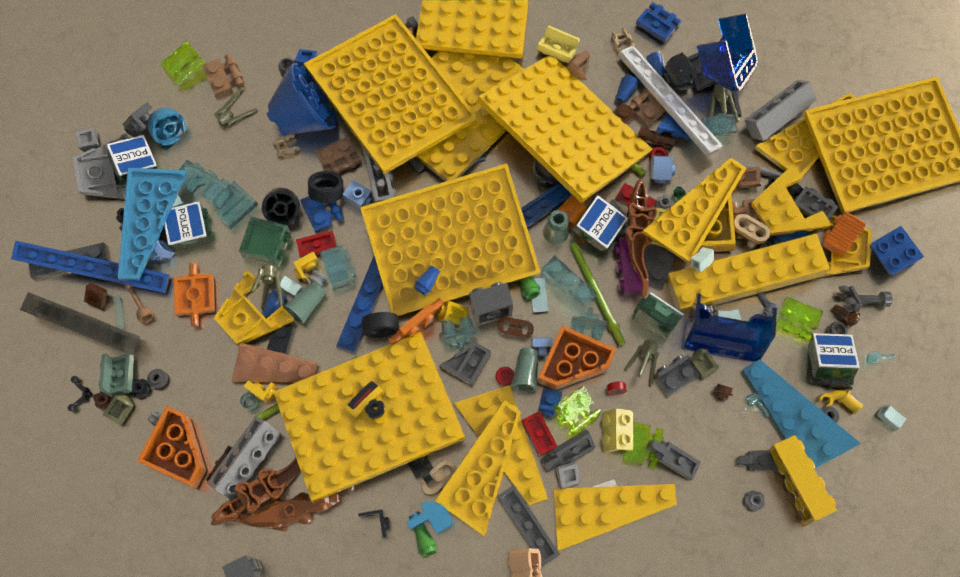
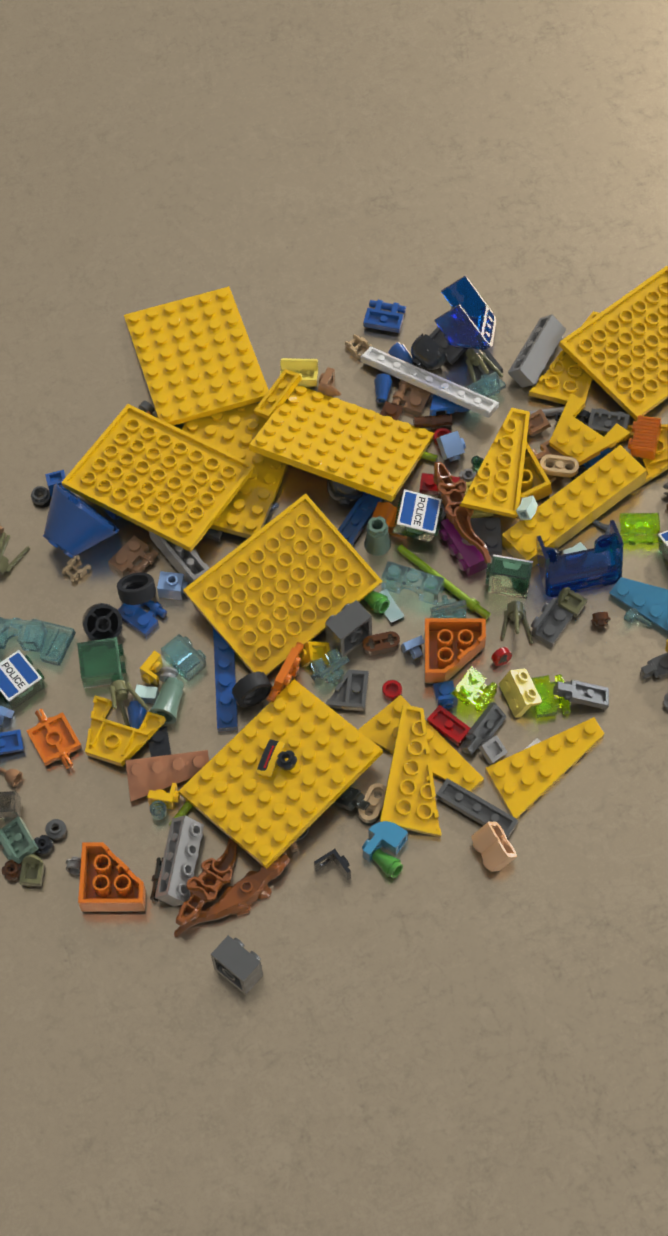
camera: 20 degrees left, 10 degrees down
red plate [296,230,338,258] -> none
blue cone [414,266,440,296] -> none
sand green plant [510,348,539,392] -> none
none -> yellow plate [254,369,302,419]

